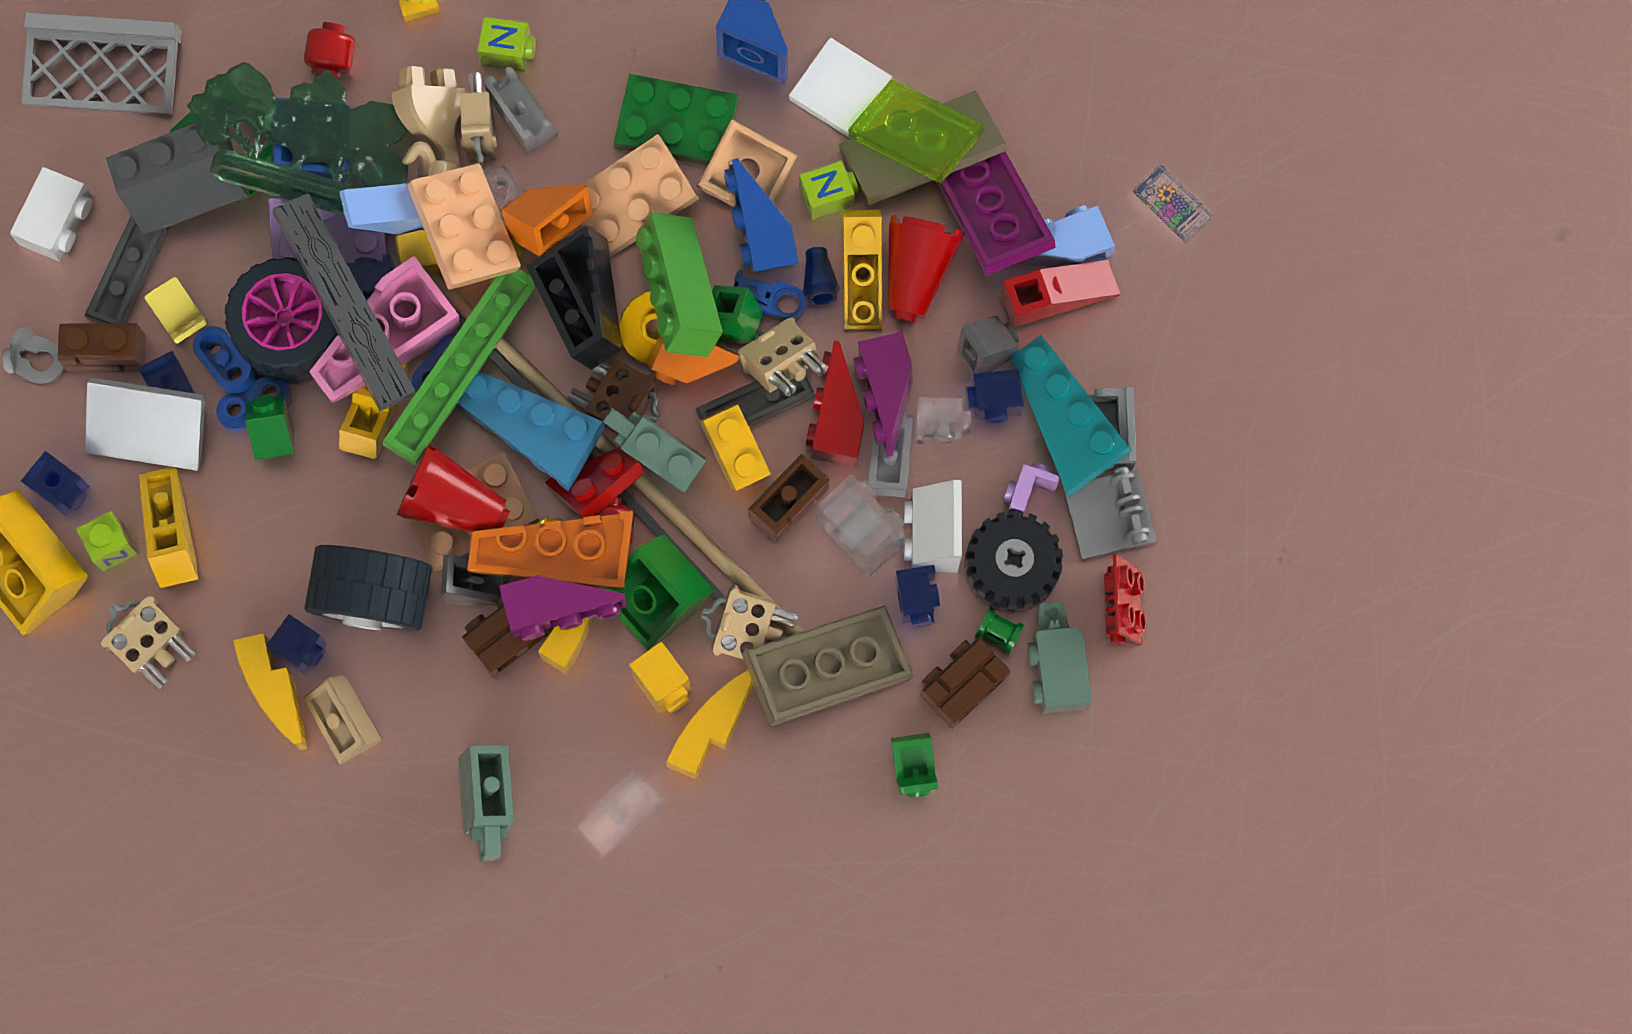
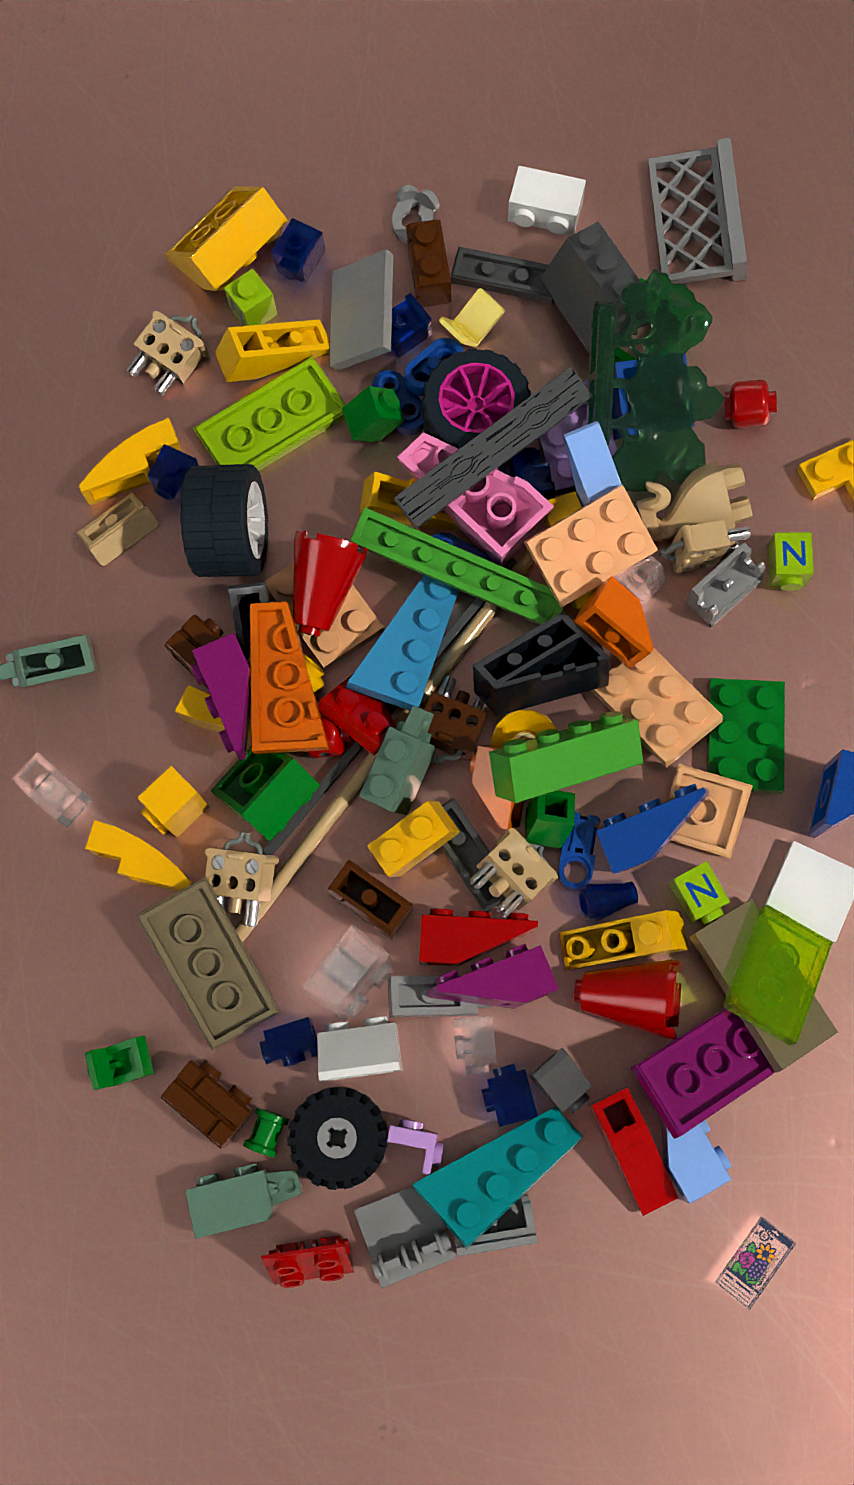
camera: 90 degrees right, 0 degrees up
none -> lime tile [193,356,346,471]

